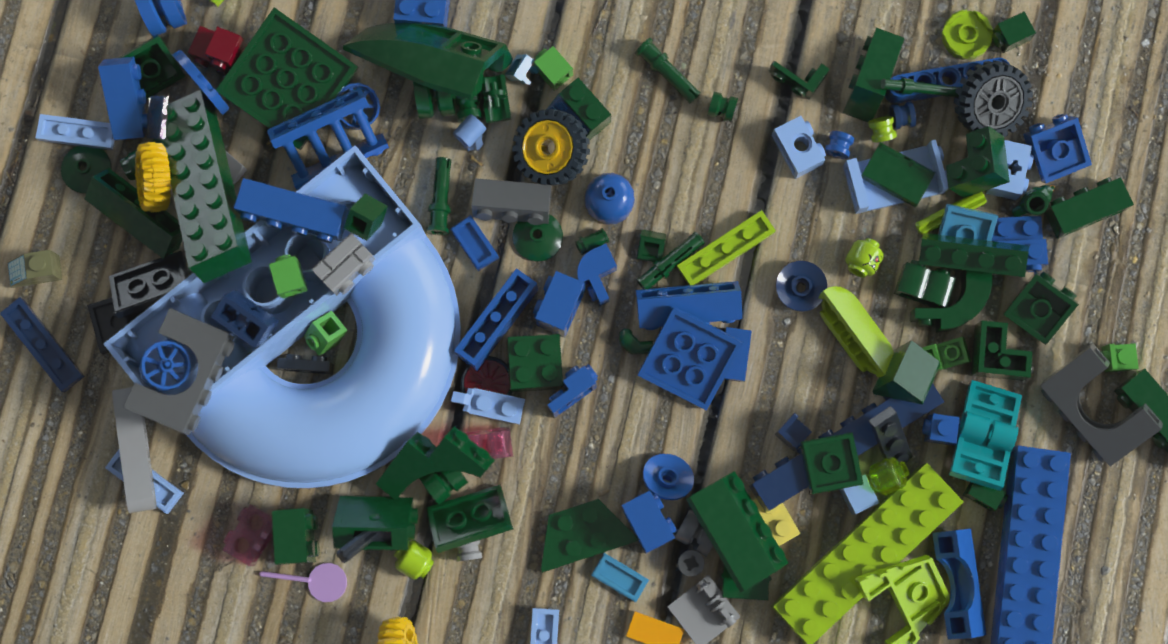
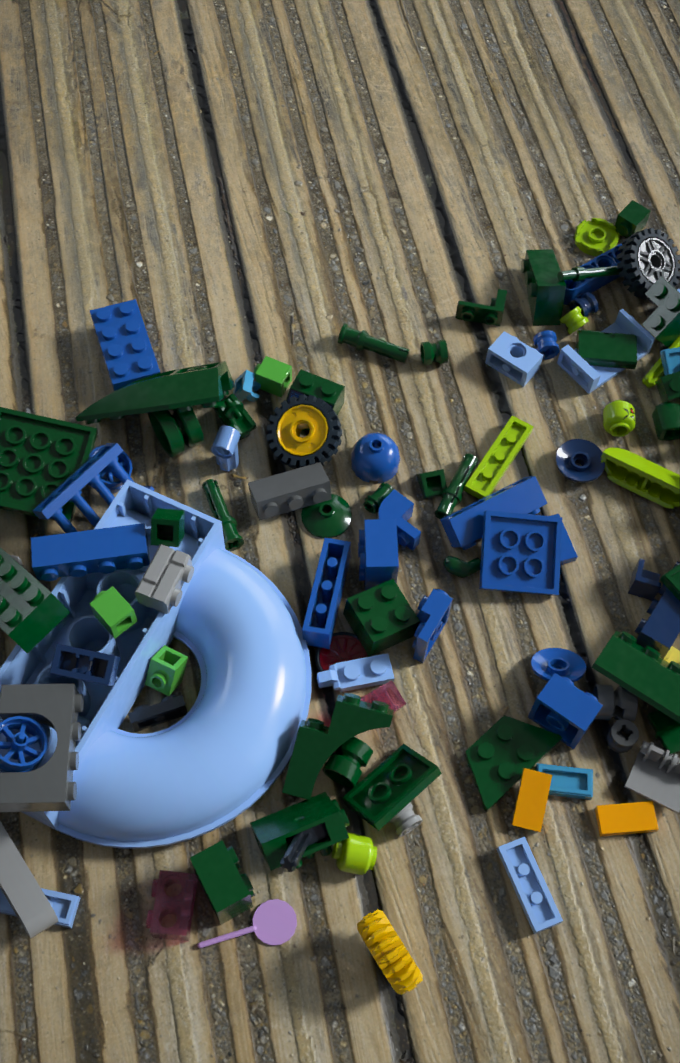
camera: 30 degrees left, 20 degrees down
blue tile [450,215,499,272] -> none
dark green wheel [456,93,483,123] -> none
none -> light orange tile [511,768,552,832]

